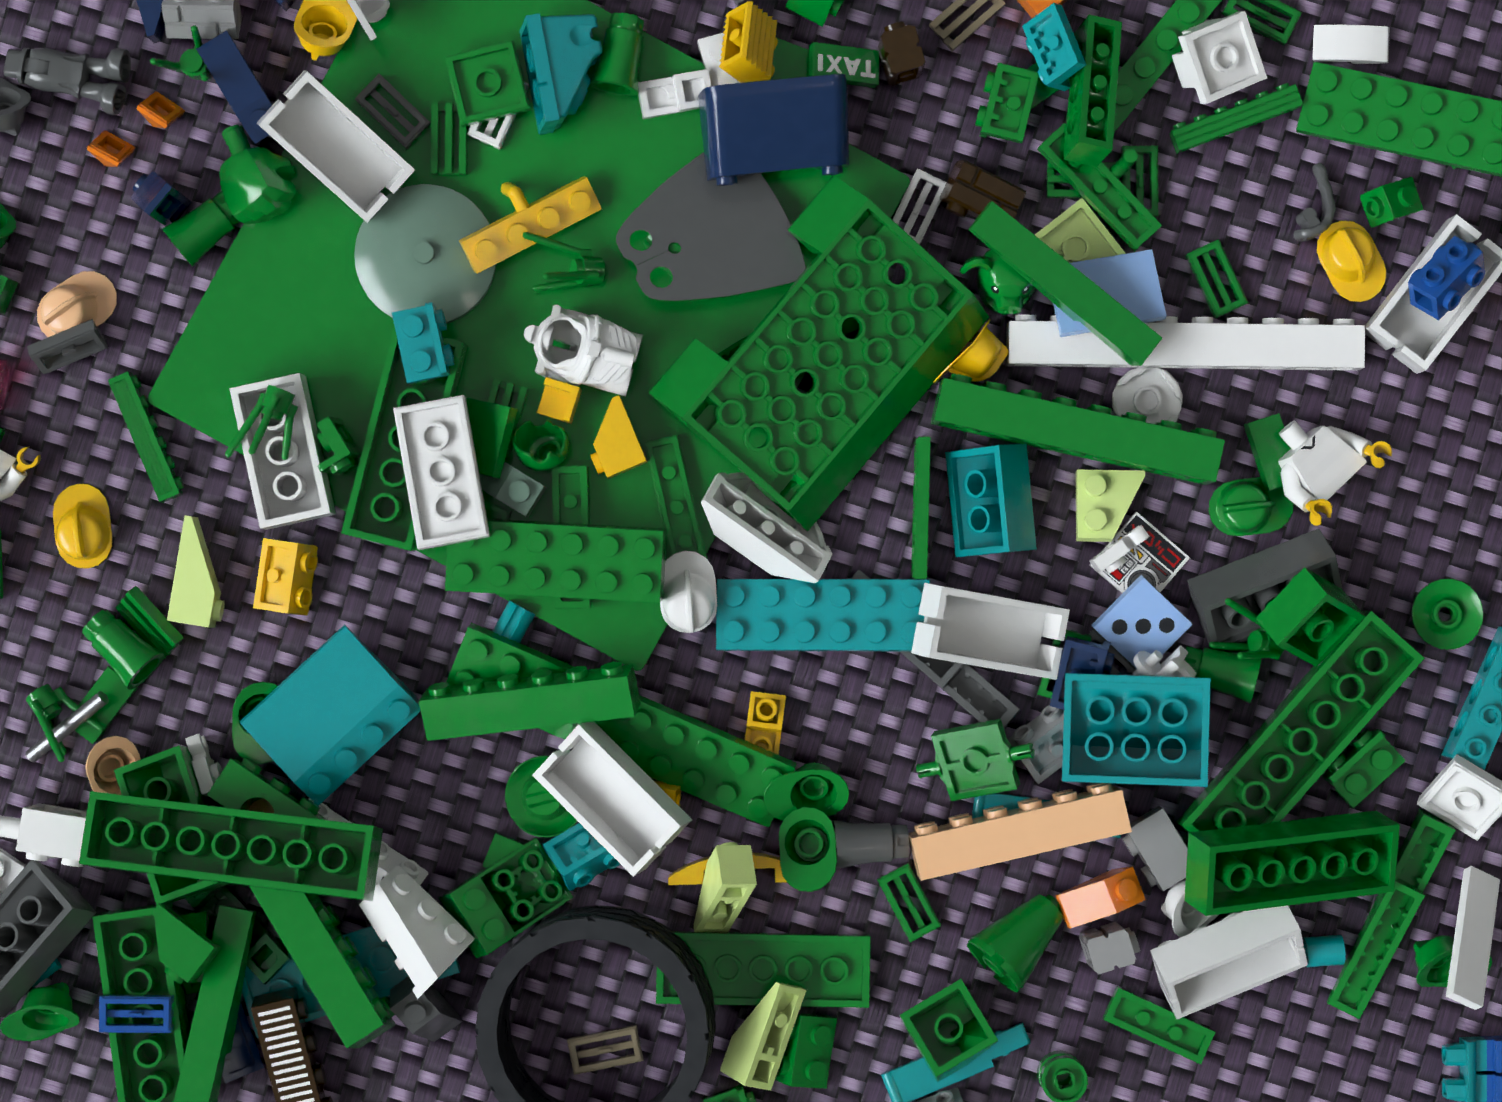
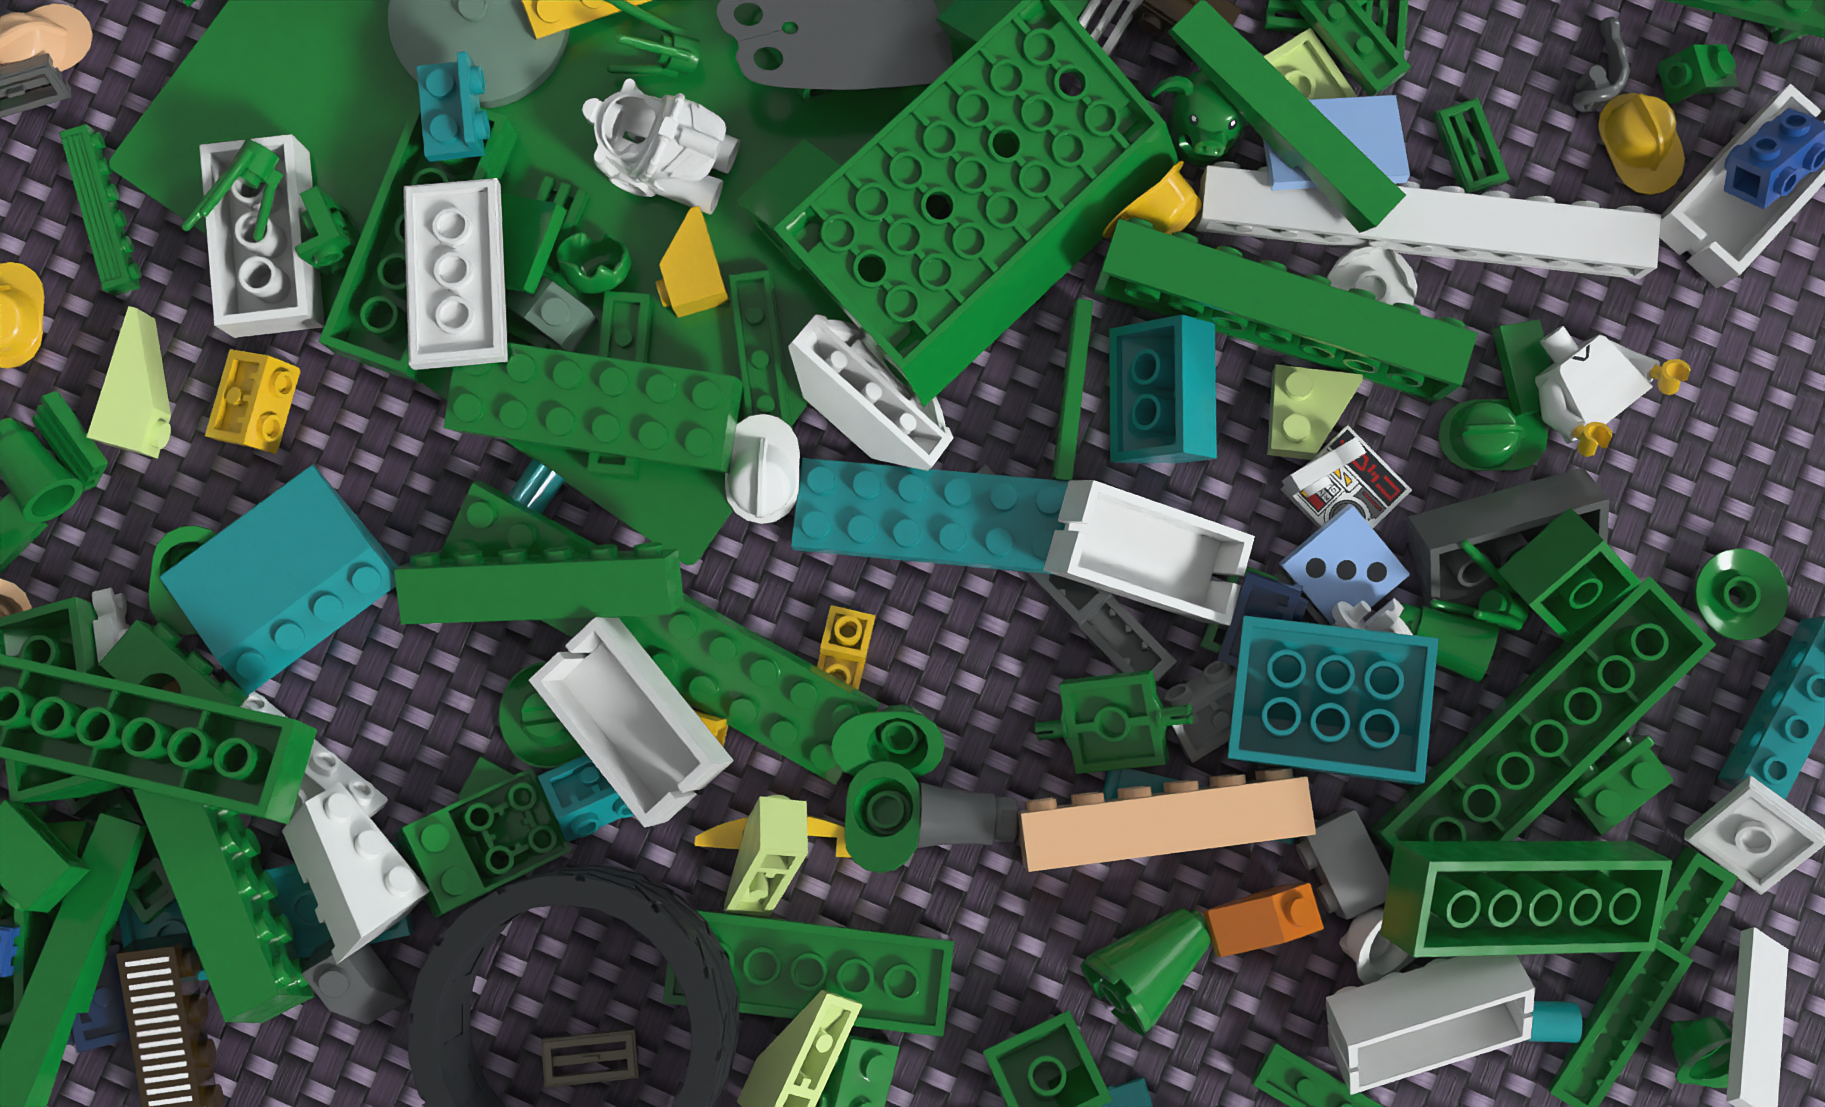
camera: 10 degrees right, 5 degrees down
yellow panel [537,377,582,424] -> none
green tile [877,862,941,942] -> none
light grey brick [1079,921,1140,974] -> none

